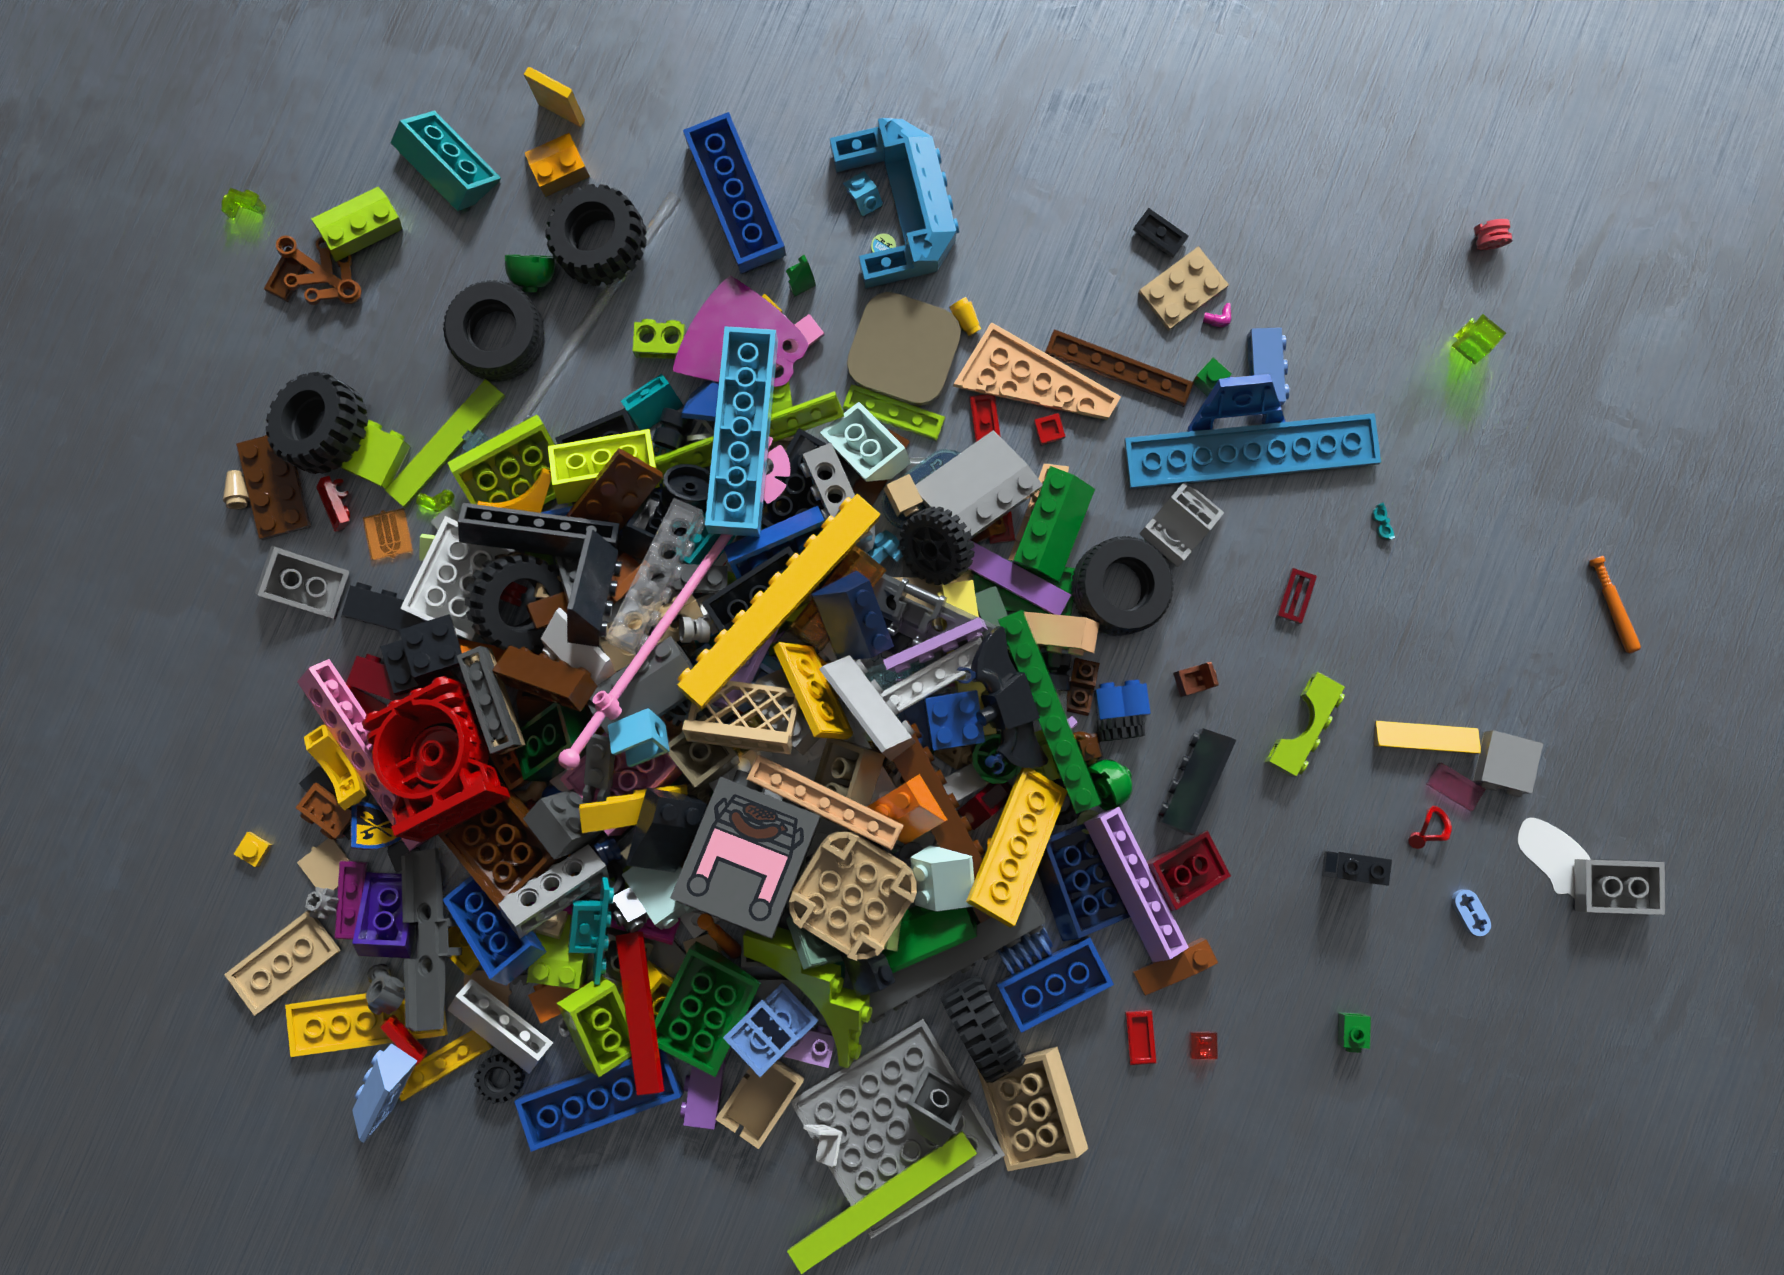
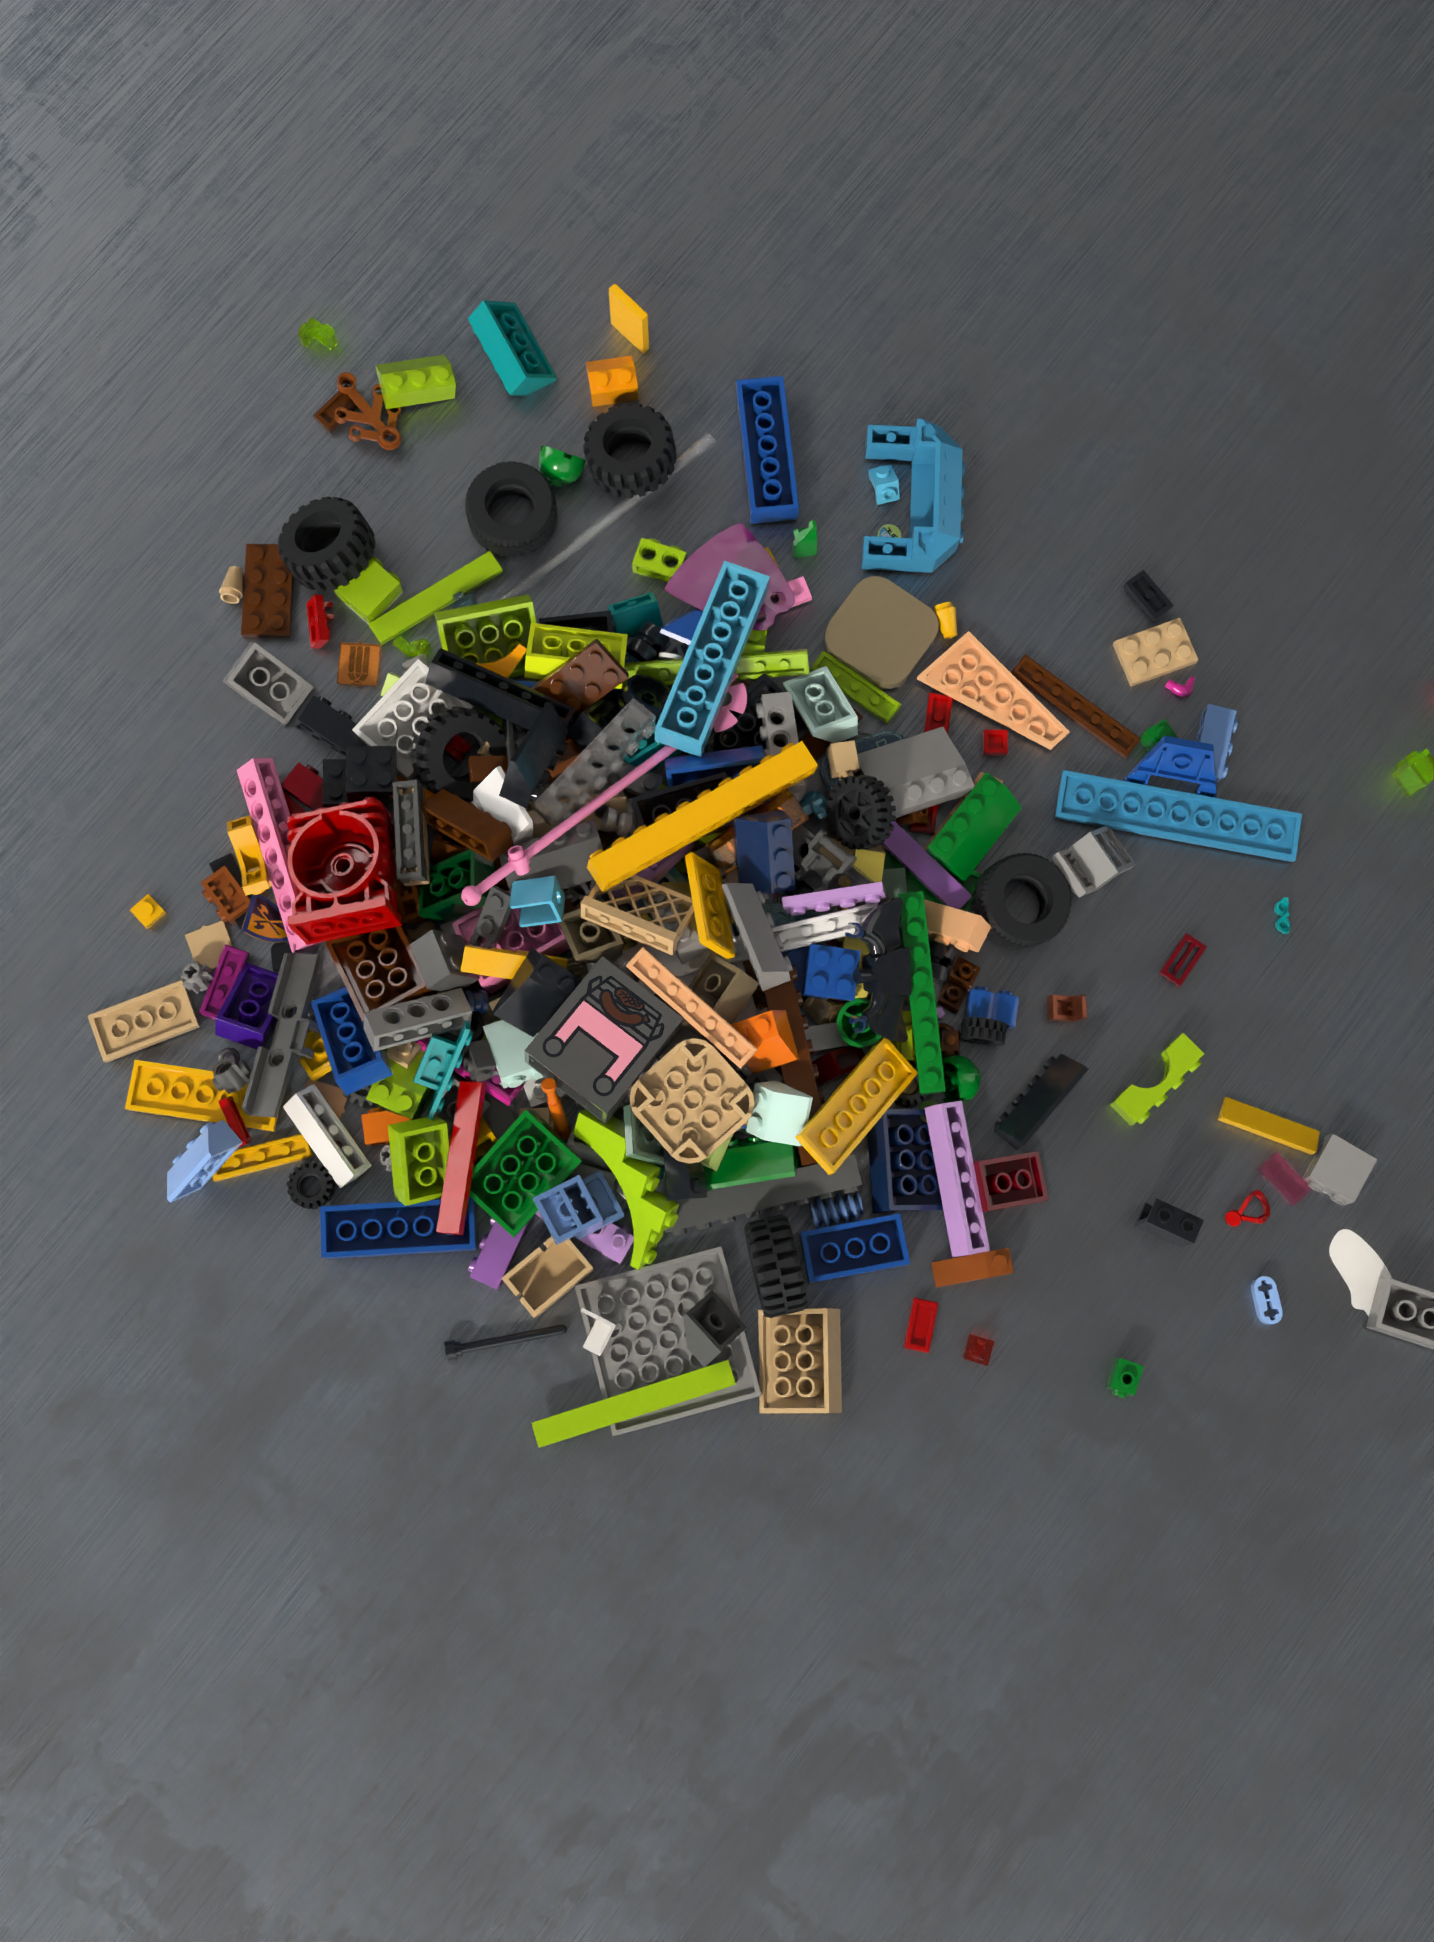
camera: 10 degrees right, 5 degrees down
none -> black piece [444,1324,567,1362]

